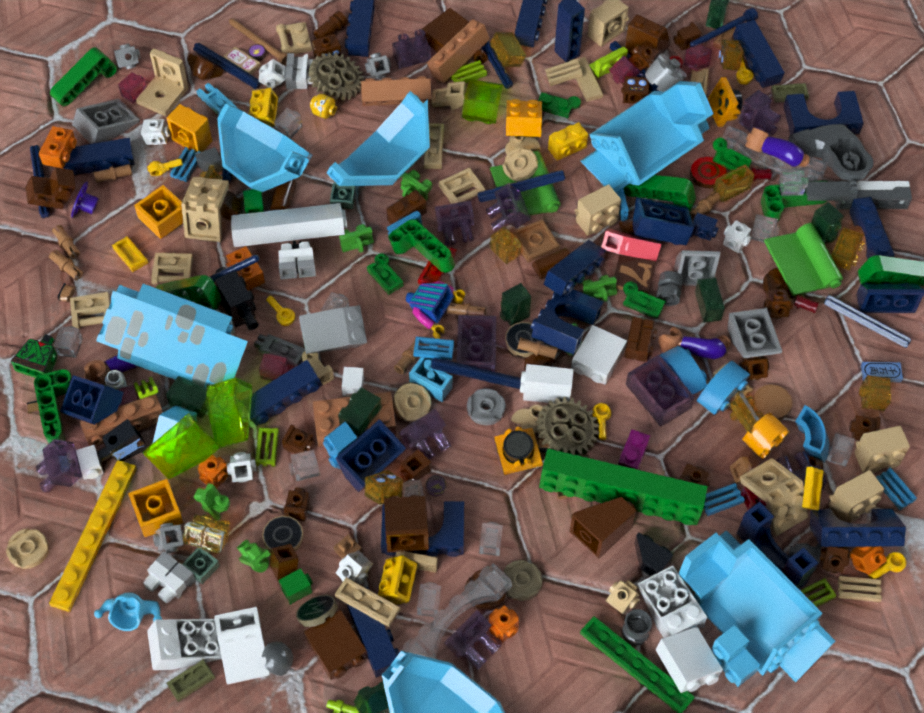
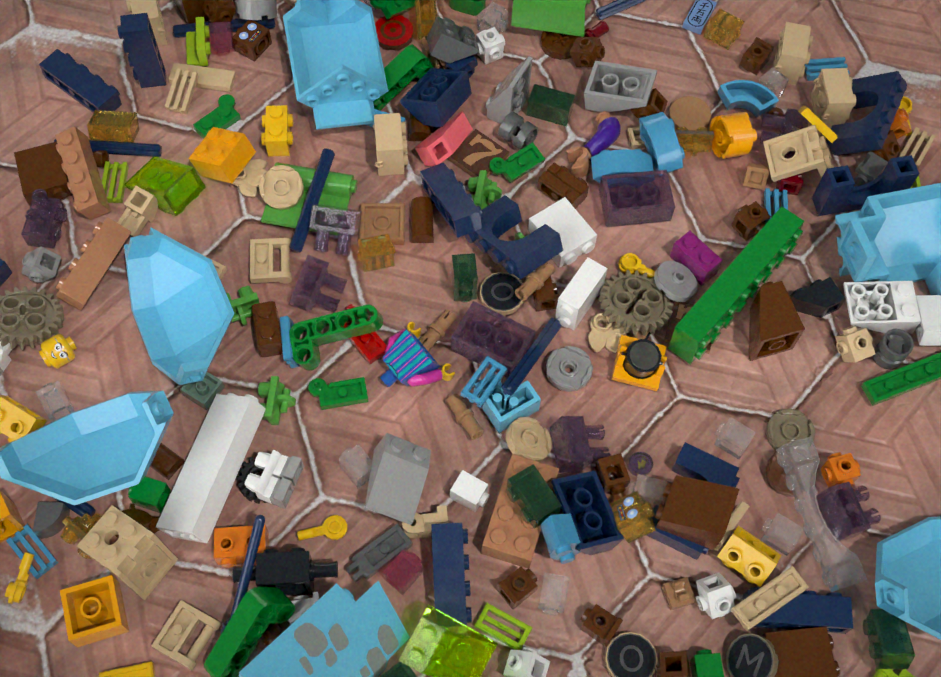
camera: 65 degrees left, 5 degrees up
none -> dark grey slope [426,16,479,63]
none -> light grey plate [654,261,698,302]

